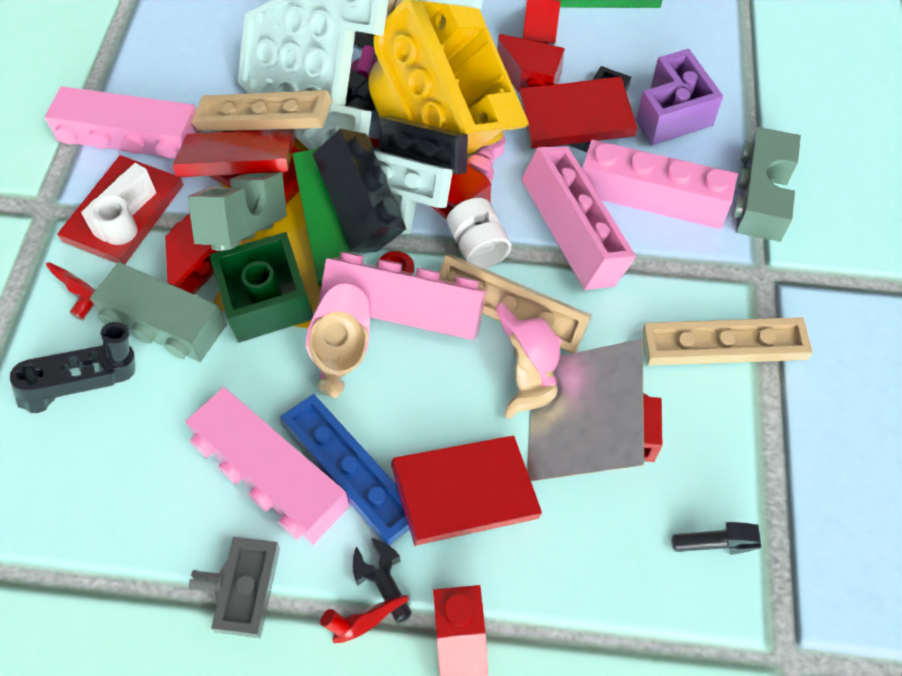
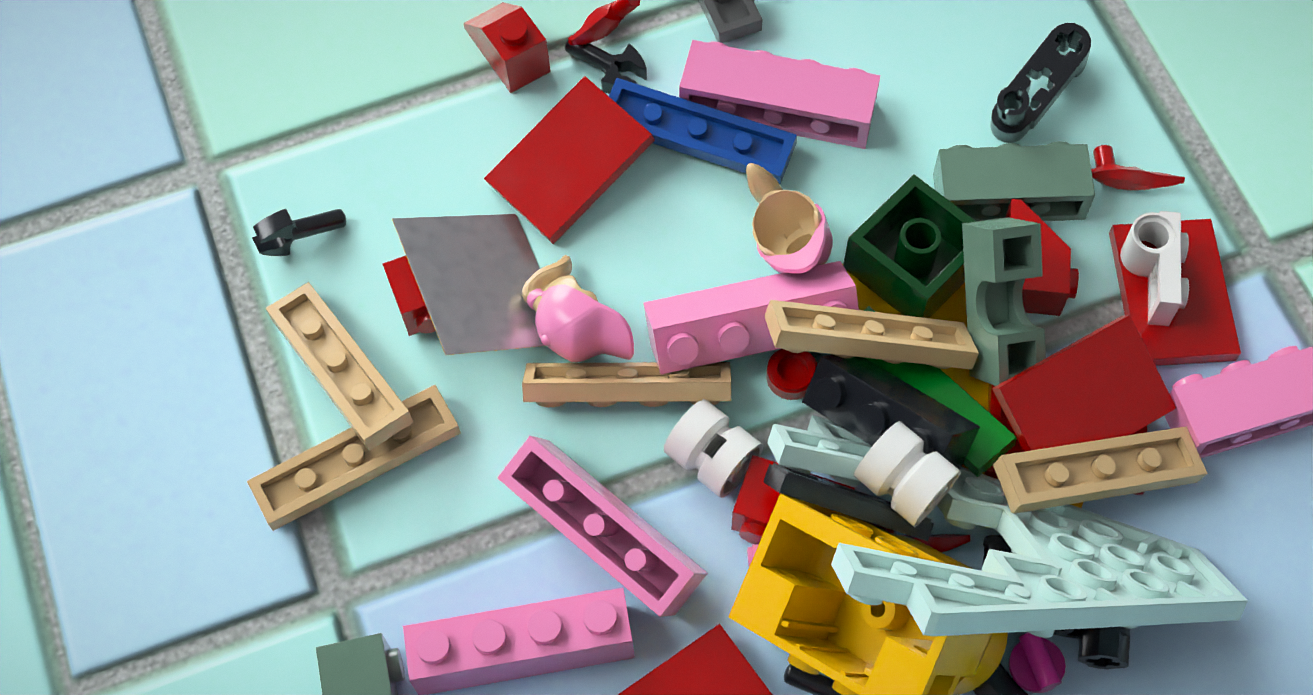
camera: 155 degrees right, 5 degrees up
none -> tan plate [266,282,414,451]
none -> tan plate [764,300,979,370]
none -> white wheel [854,421,961,527]

